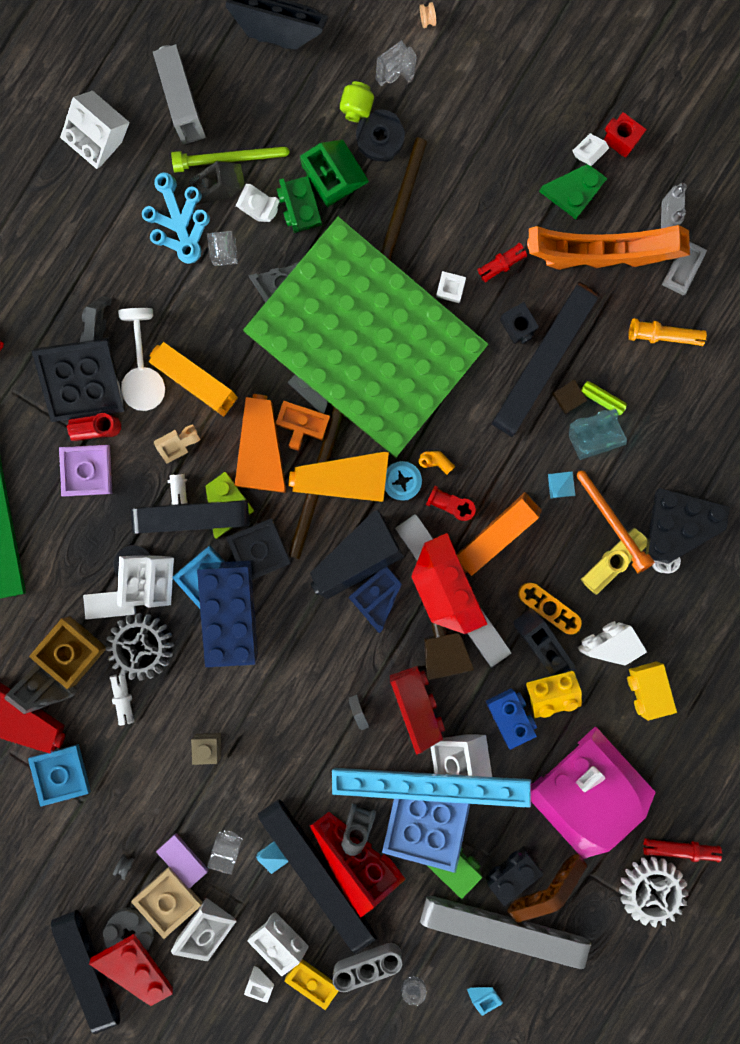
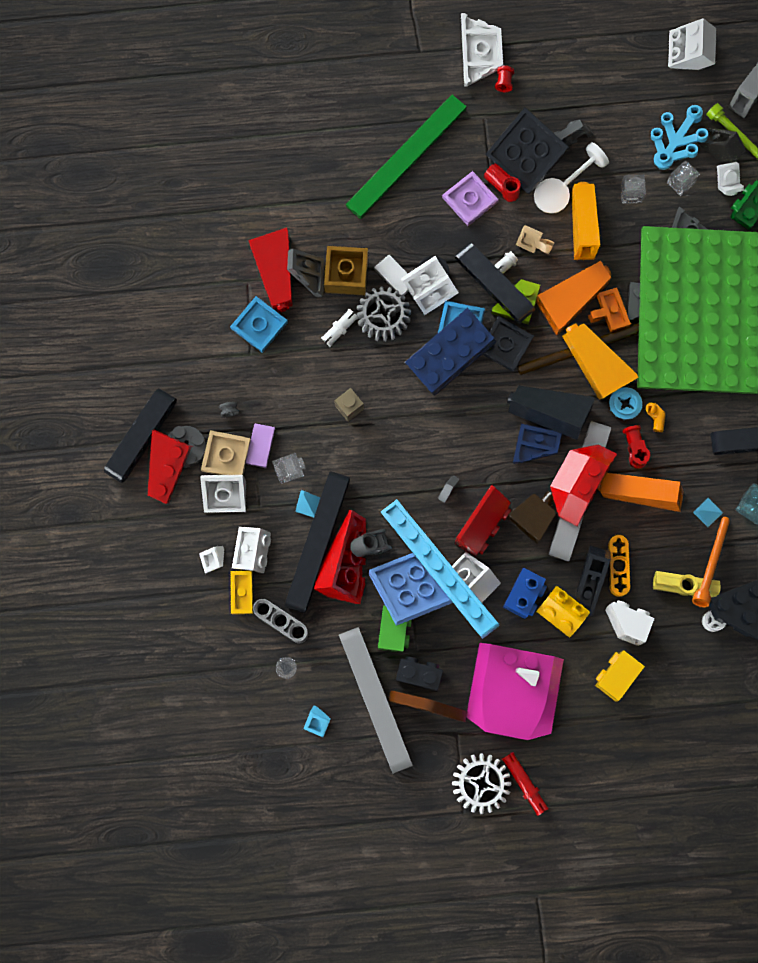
camera: 60 degrees right, 10 degrees down
none -> clear brick [620,174,646,204]

